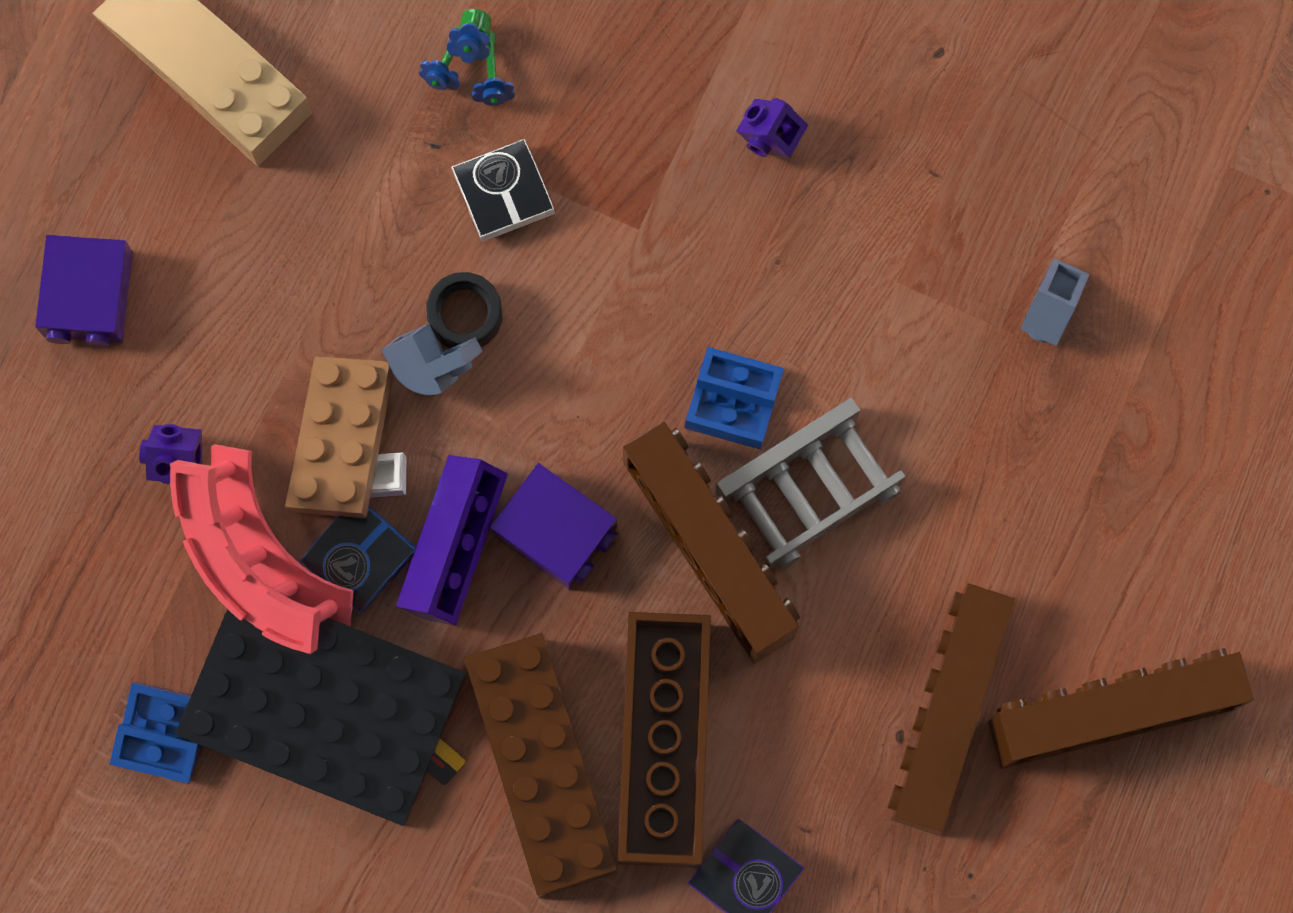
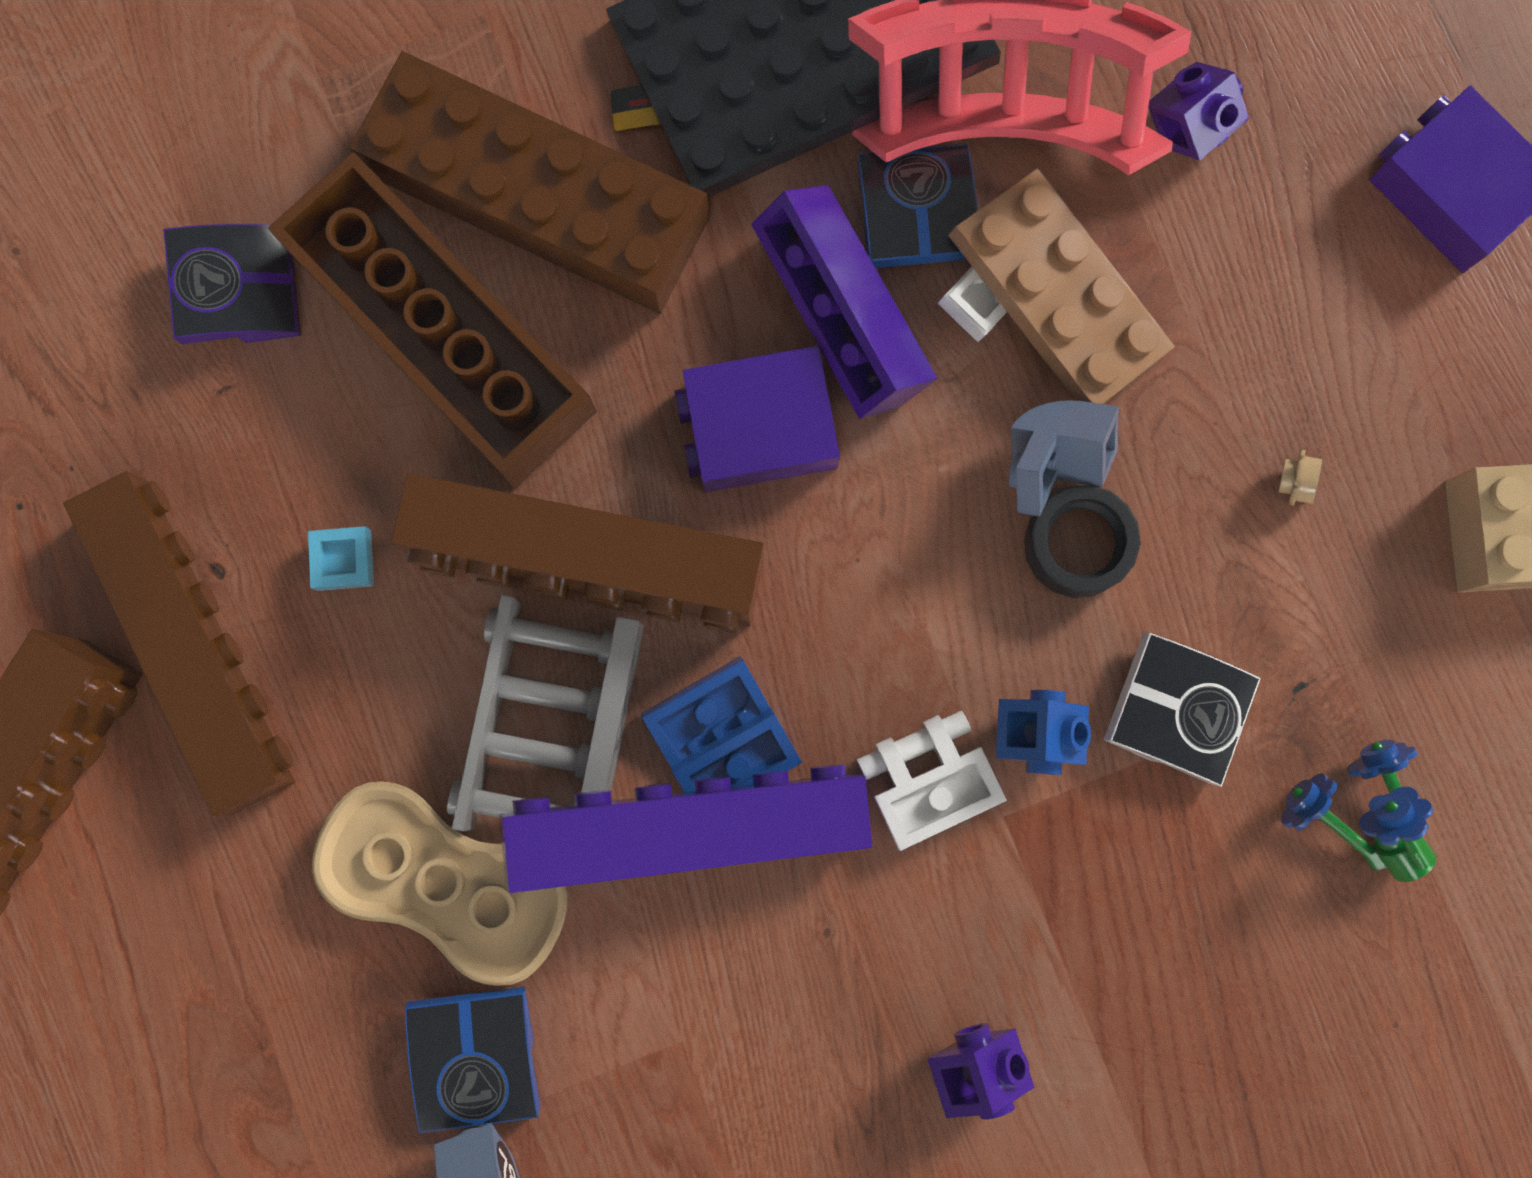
camera: 135 degrees right, 5 degrees up
none -> medium azure plate [308,526,374,591]
none -> tan plate [312,781,567,986]
none -> black slope [405,987,541,1133]
none -> dark purple brick [499,764,872,893]
none -> white plate [856,711,1007,851]
none -> blue brick [996,690,1091,775]
none -> tan plate [1278,450,1322,506]

